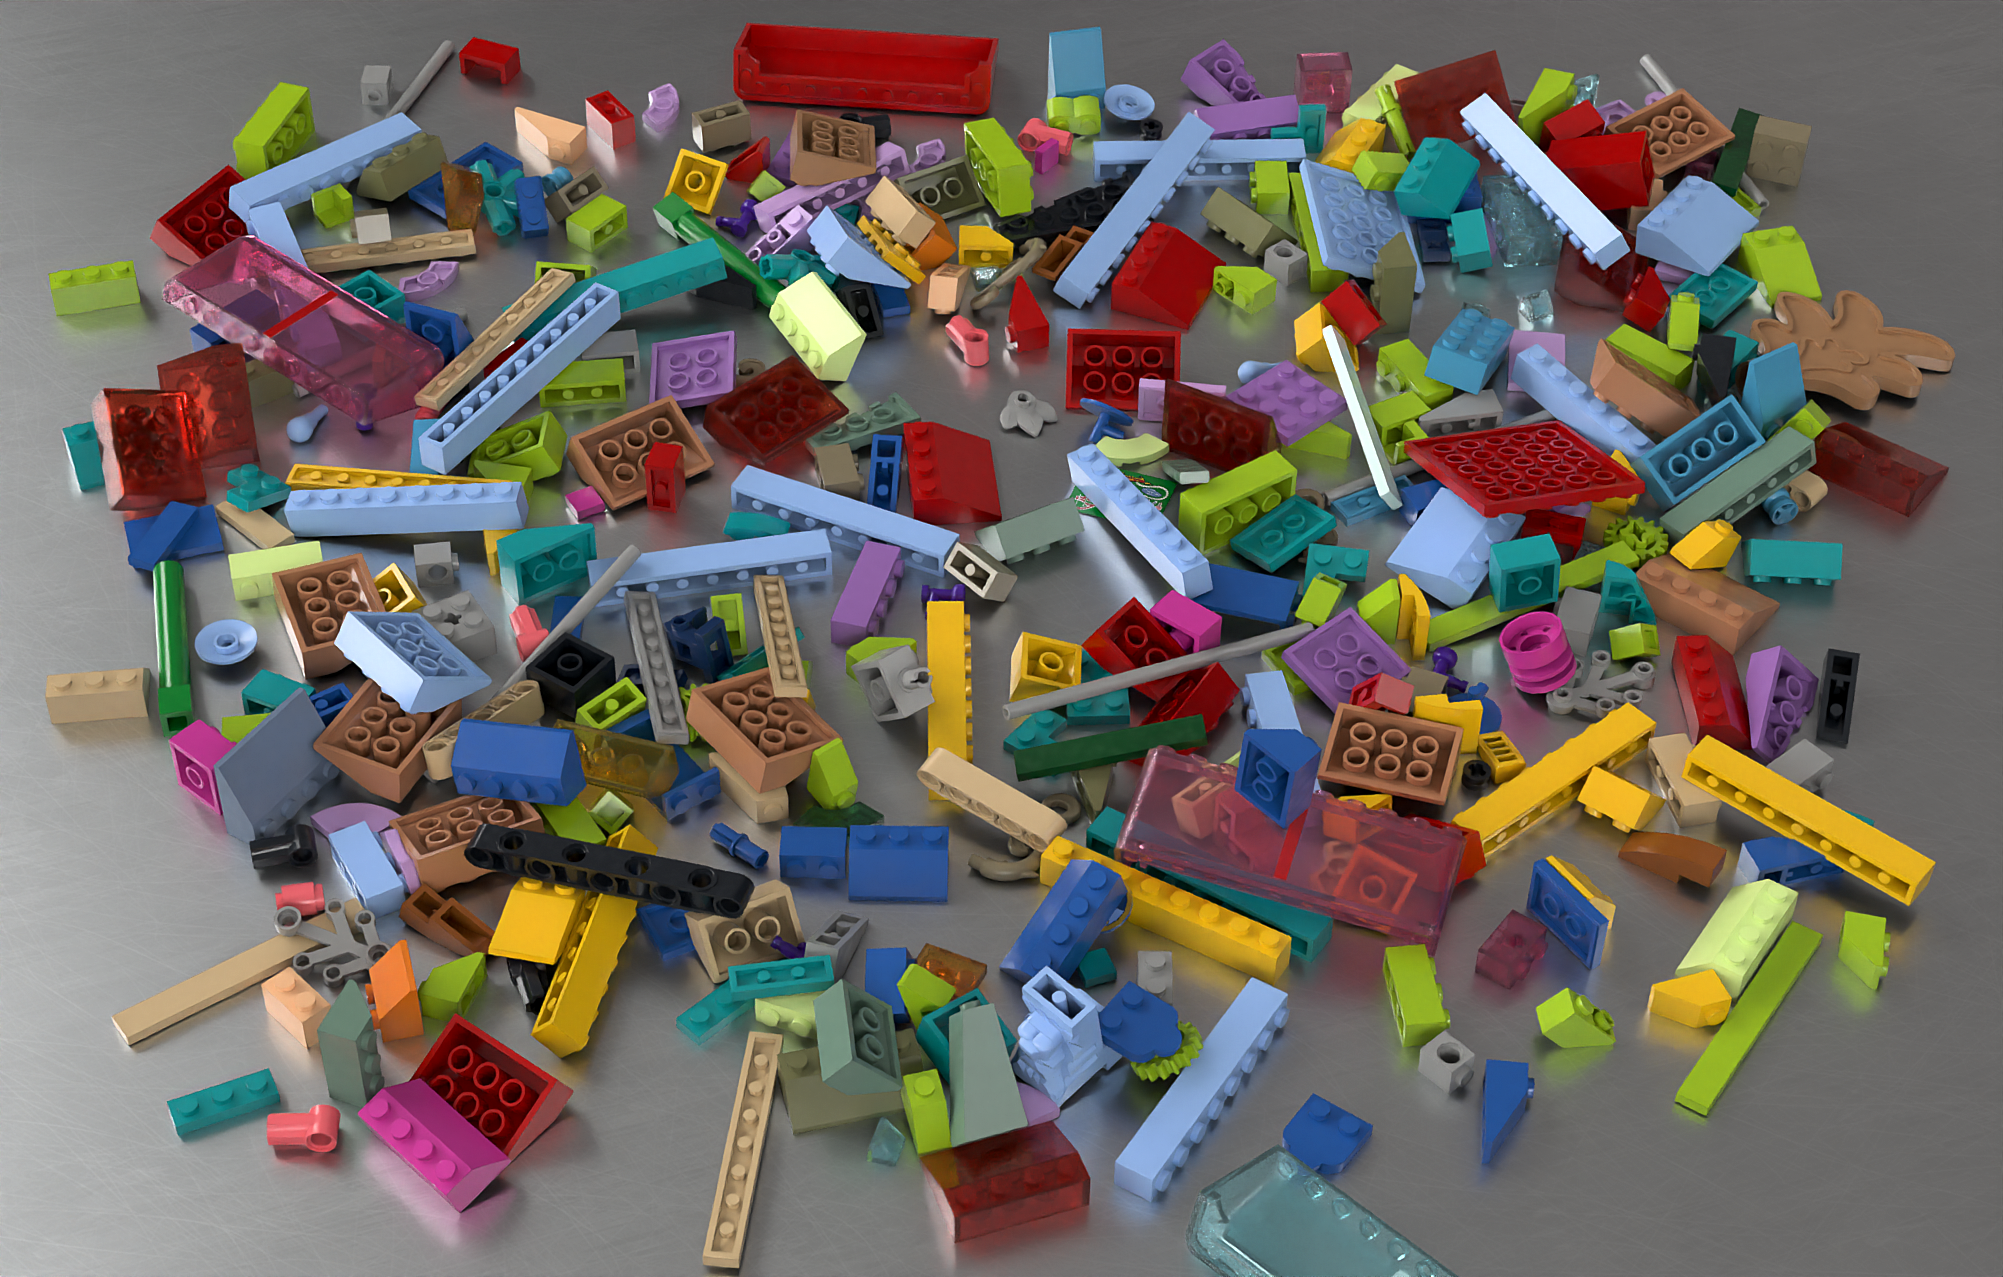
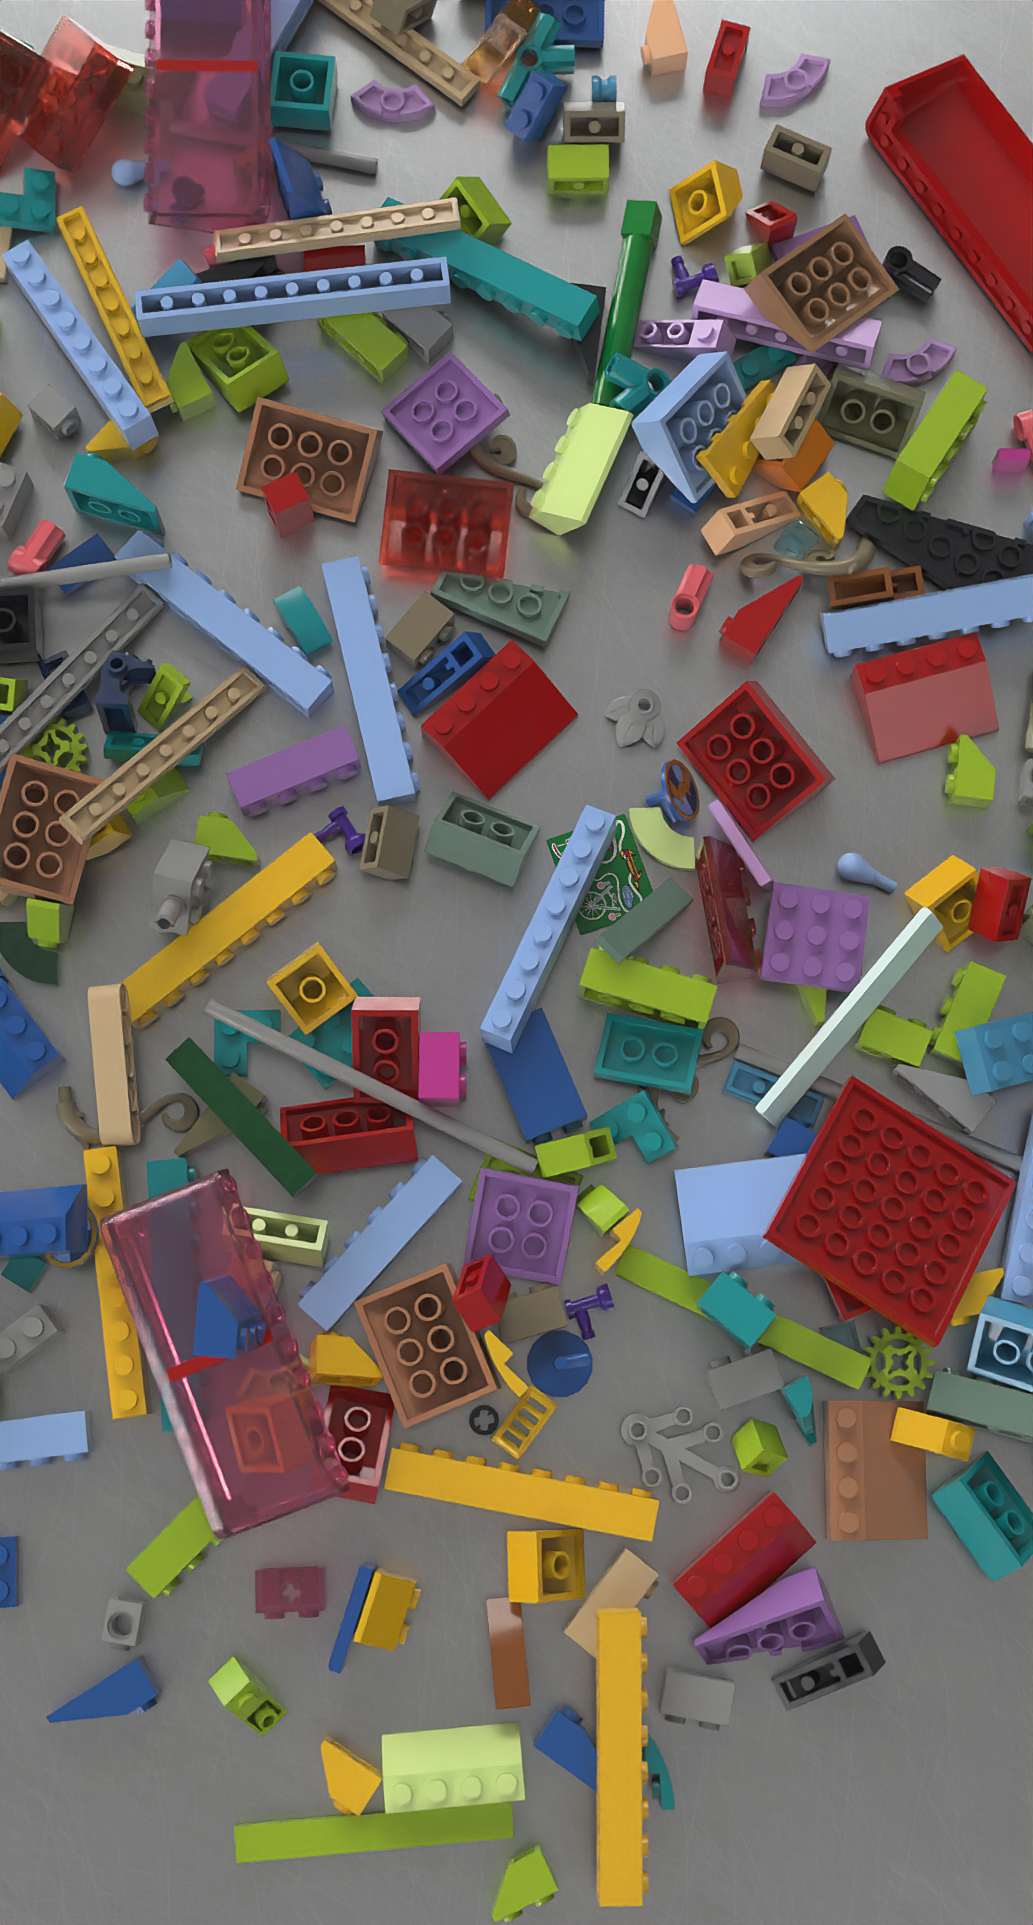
camera: 50 degrees right, 35 degrees up
dark pink tile [565,486,605,520] -> none
lime panel [1383,420,1428,466] -> none
dark pink wheel [1499,611,1577,694] -> none

